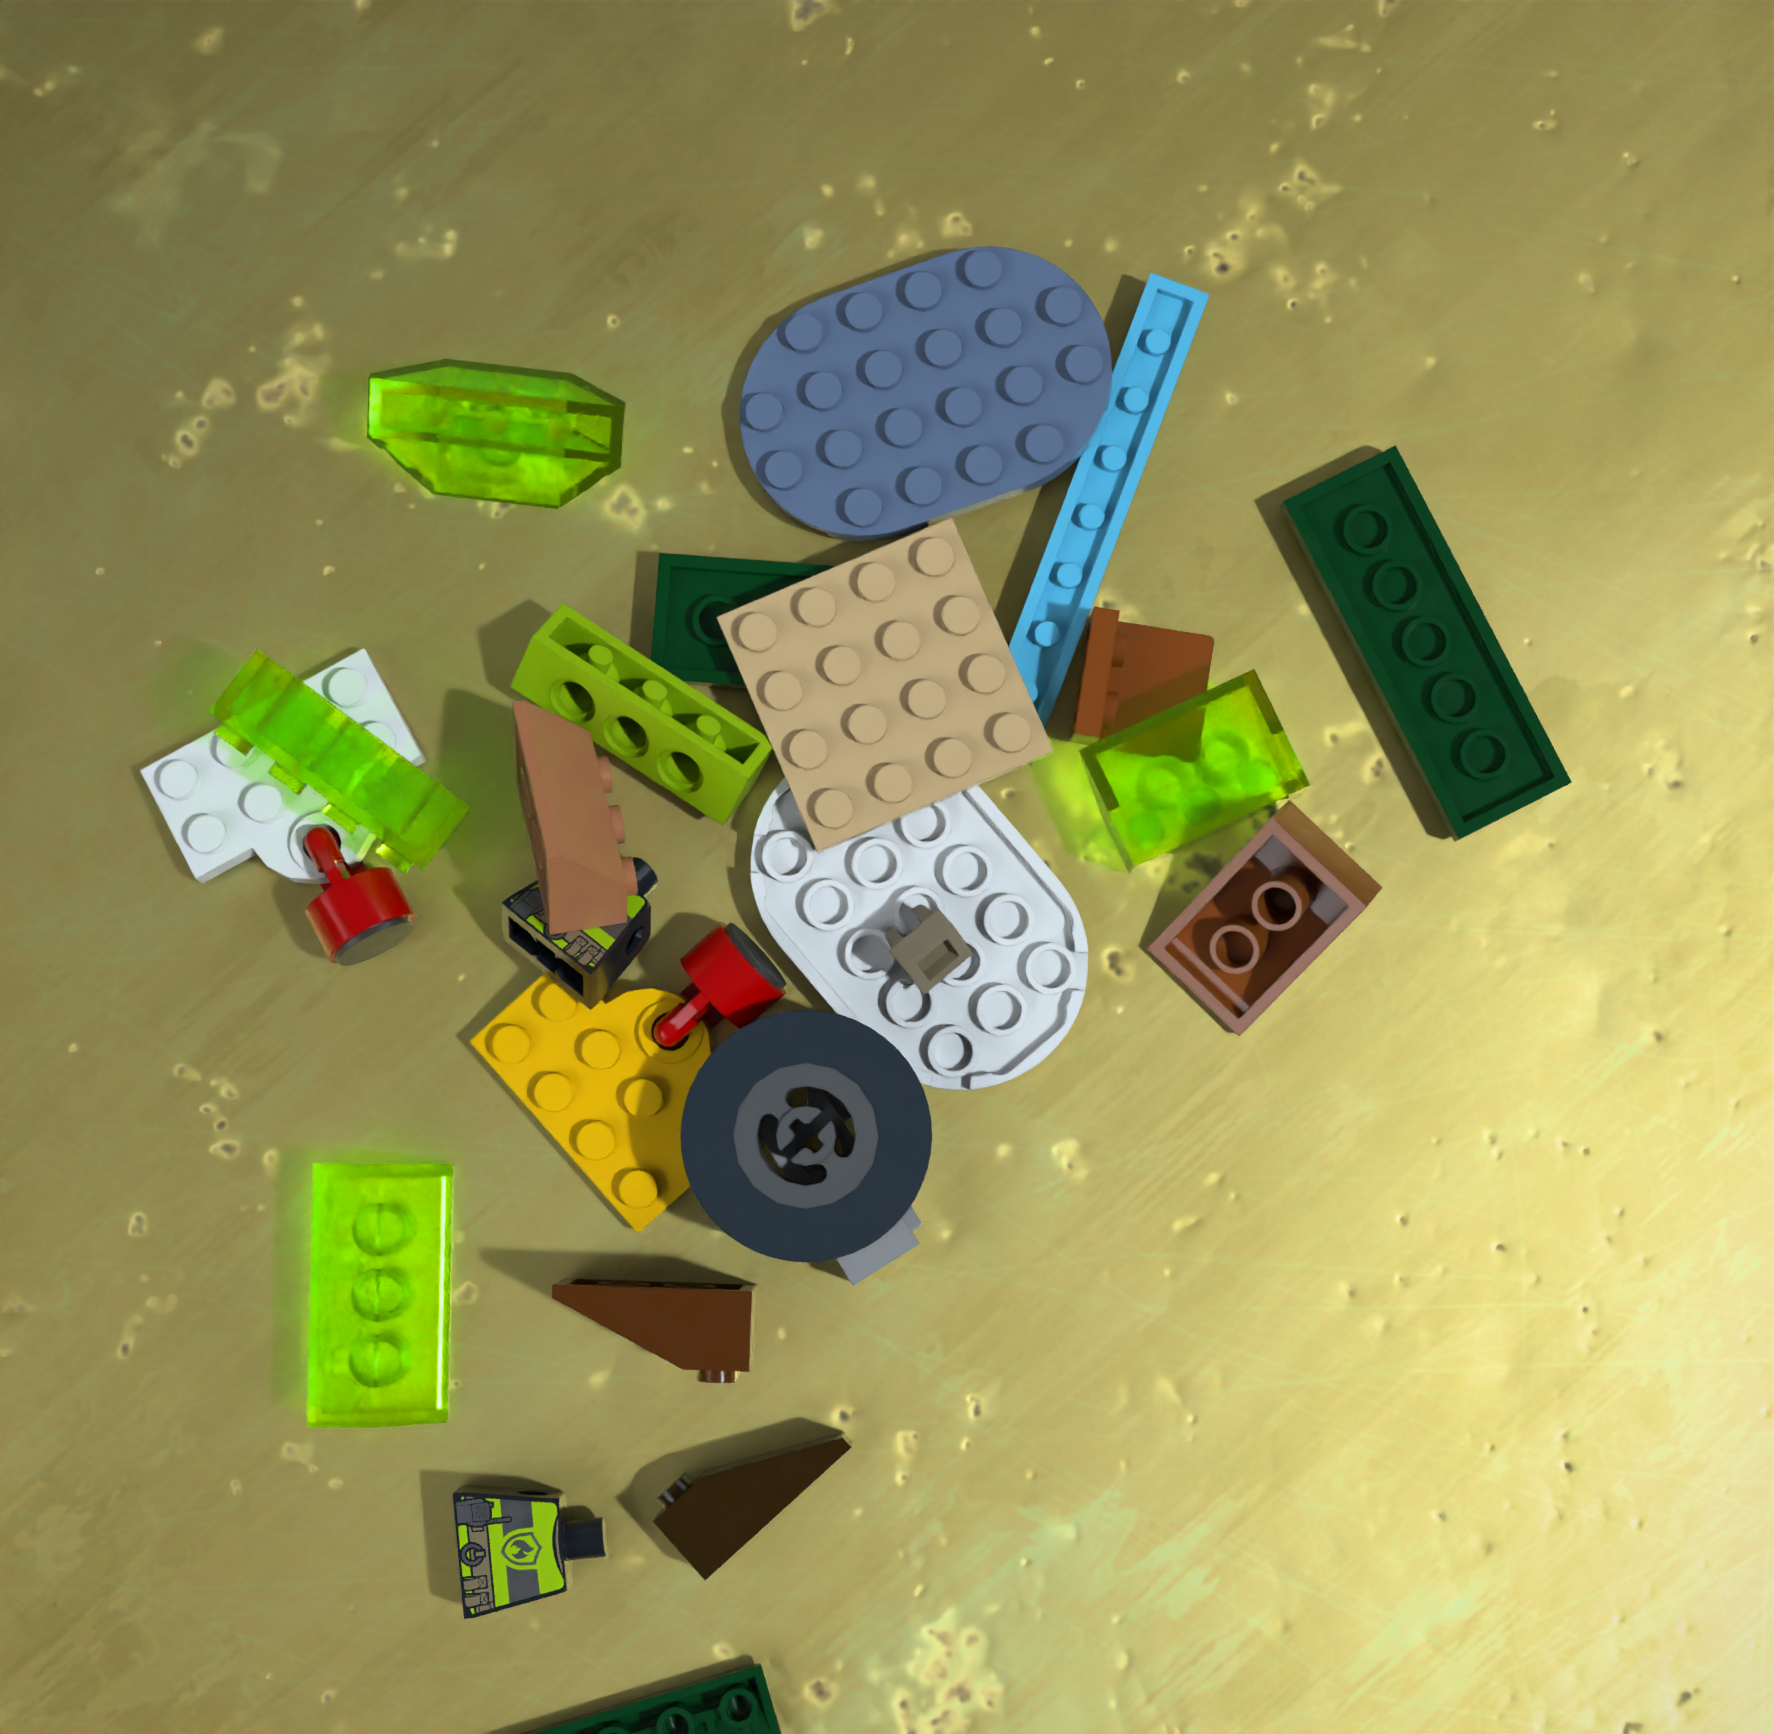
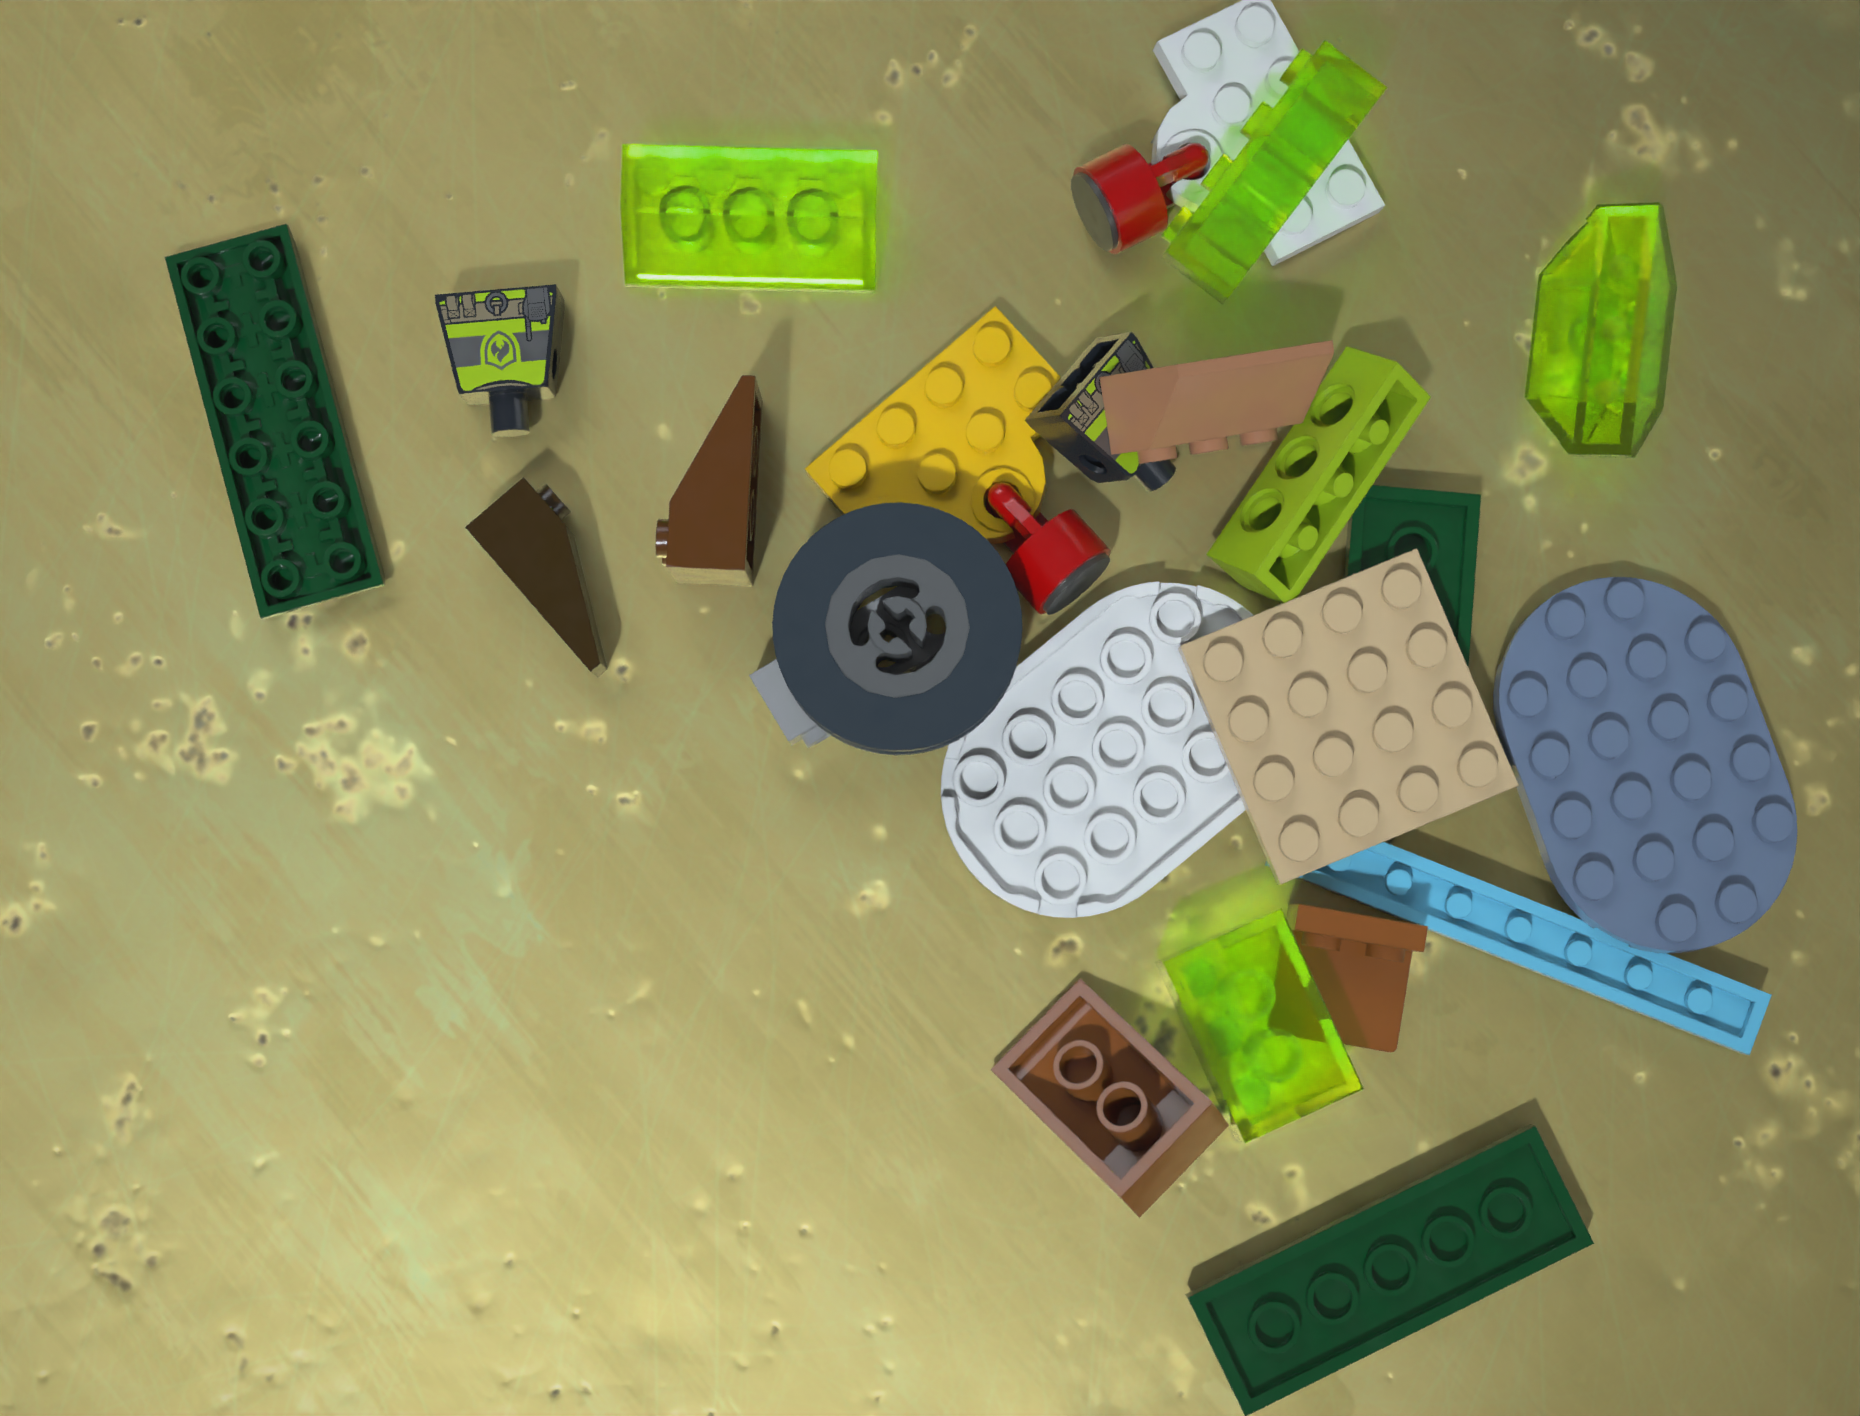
camera: 90 degrees right, 0 degrees up
dark tan tile [885,904,973,995] -> none

